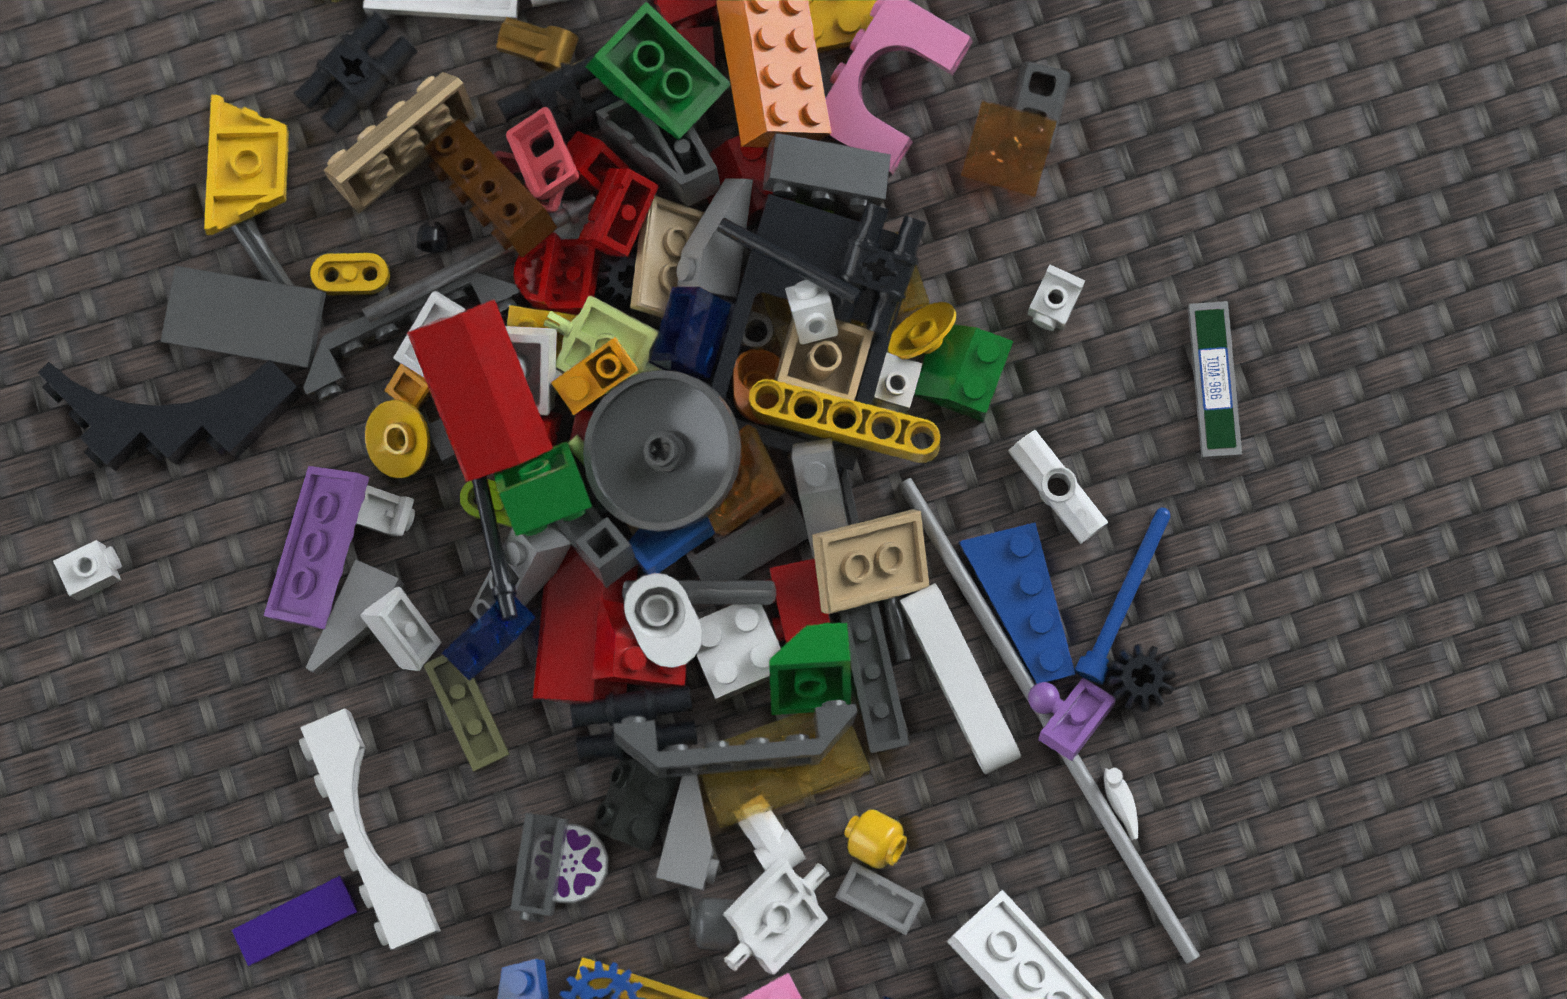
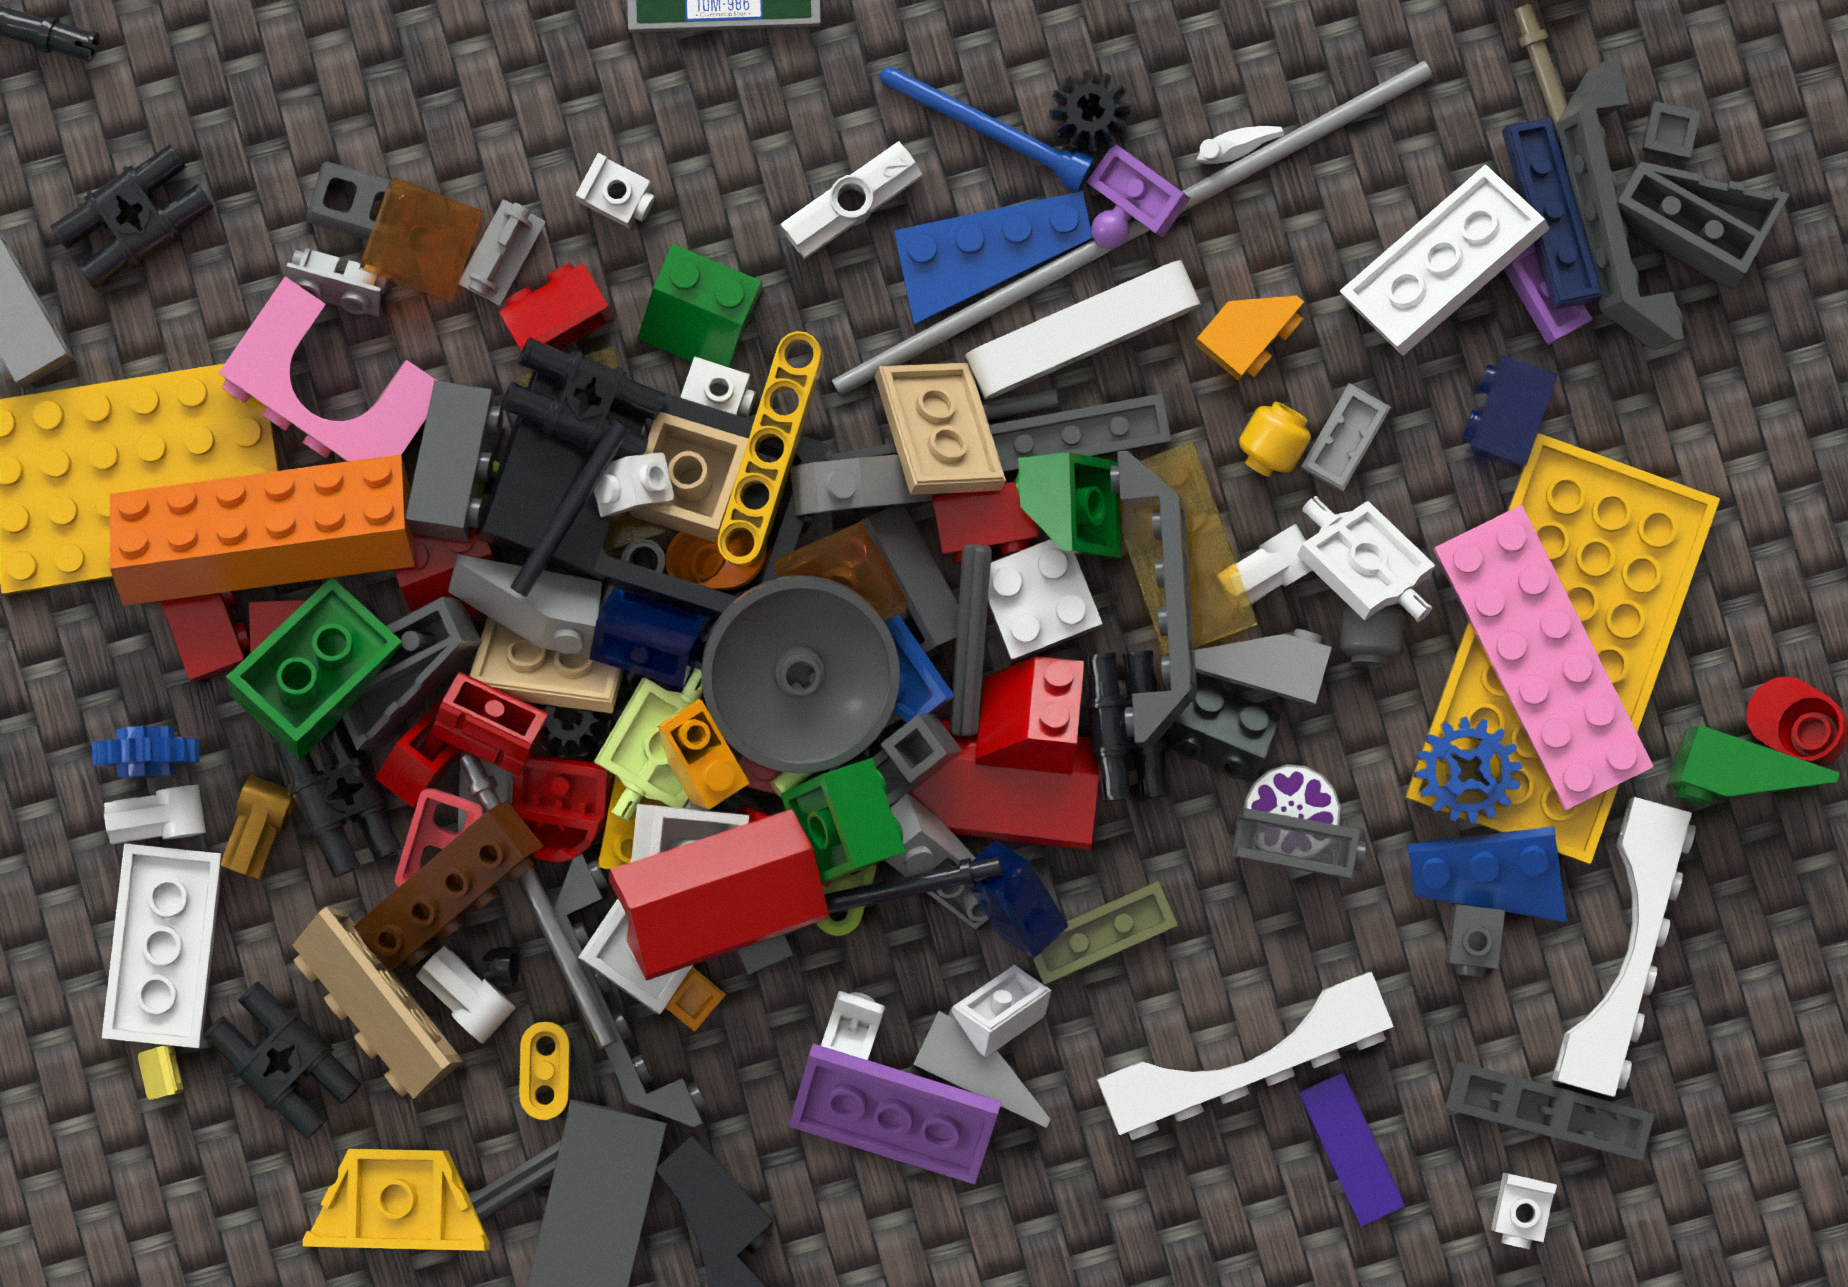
camera: 90 degrees left, 5 degrees up
yellow dish [365,400,430,478] -> none
coral piece [506,107,579,200] -> none
white piece [624,573,702,667] -> none
yellow dish [888,302,956,360] -> none
none -> light grey hinge [286,248,389,317]
none -> white piece [416,946,516,1044]
none -> light grey hinge [458,199,546,306]
none -> red slope [499,263,615,351]
none -> light orange slope [1195,296,1304,381]

